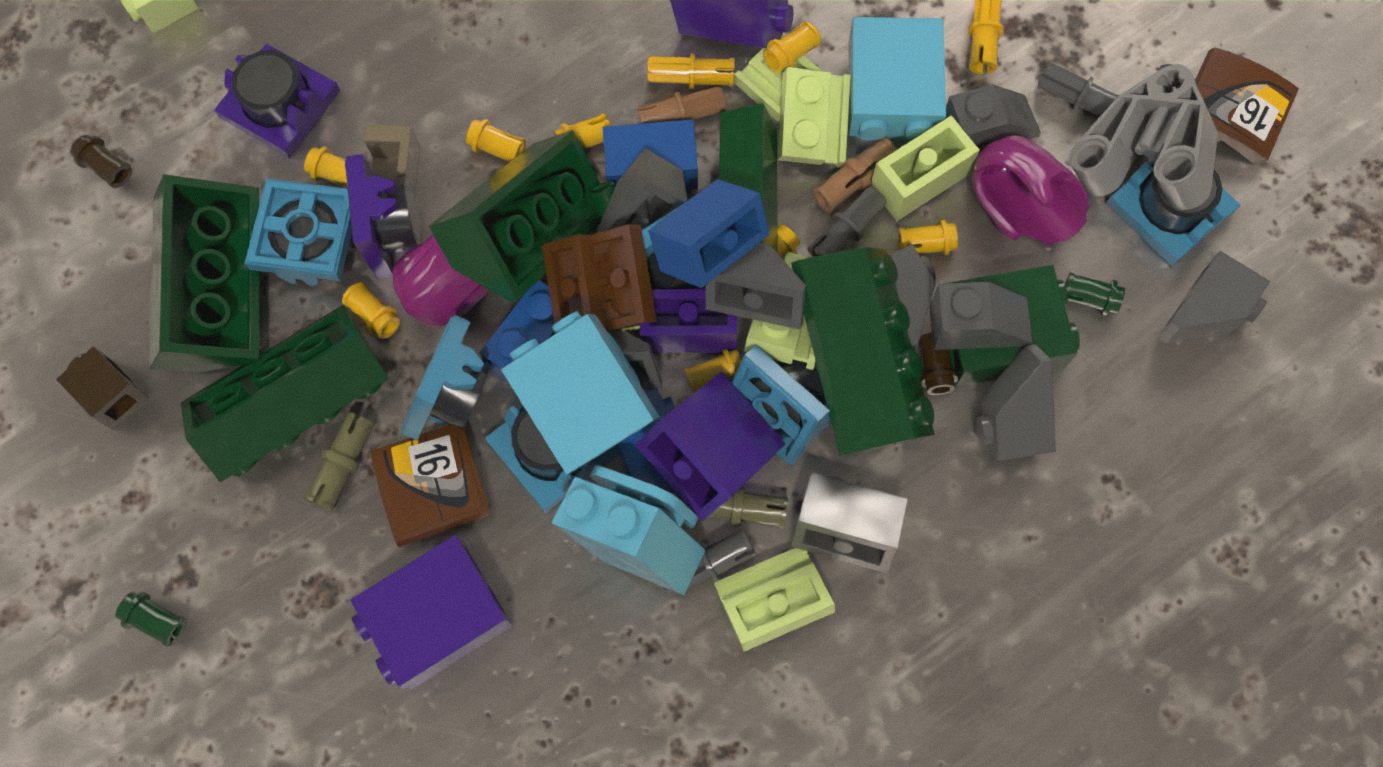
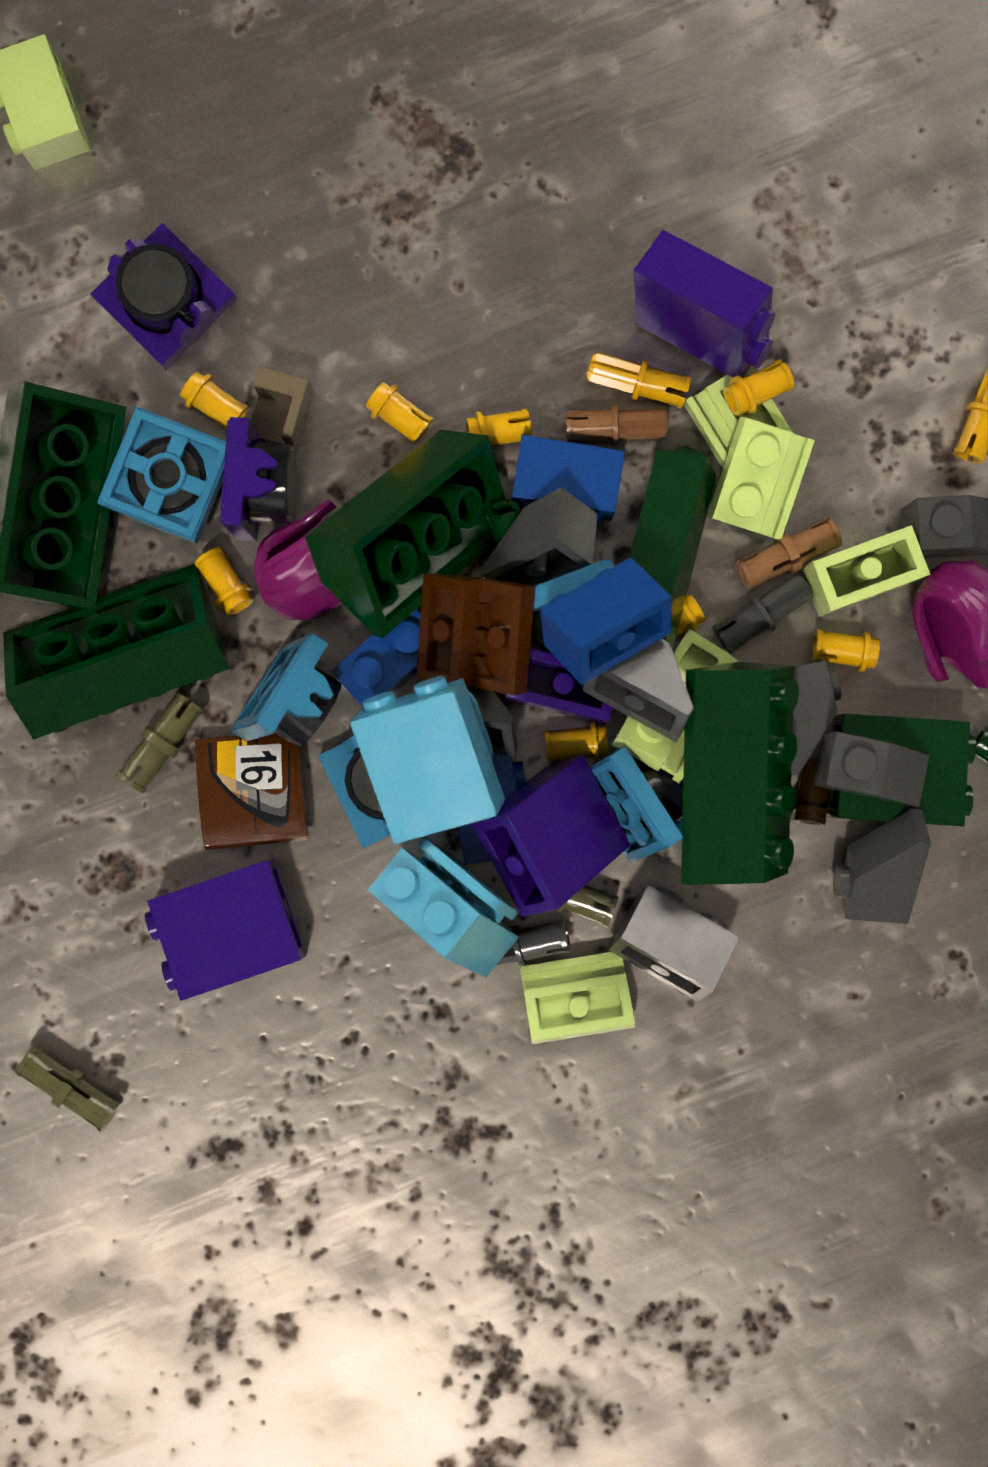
camera: 10 degrees right, 15 degrees up
medium azure brick [848,17,946,141] -> none

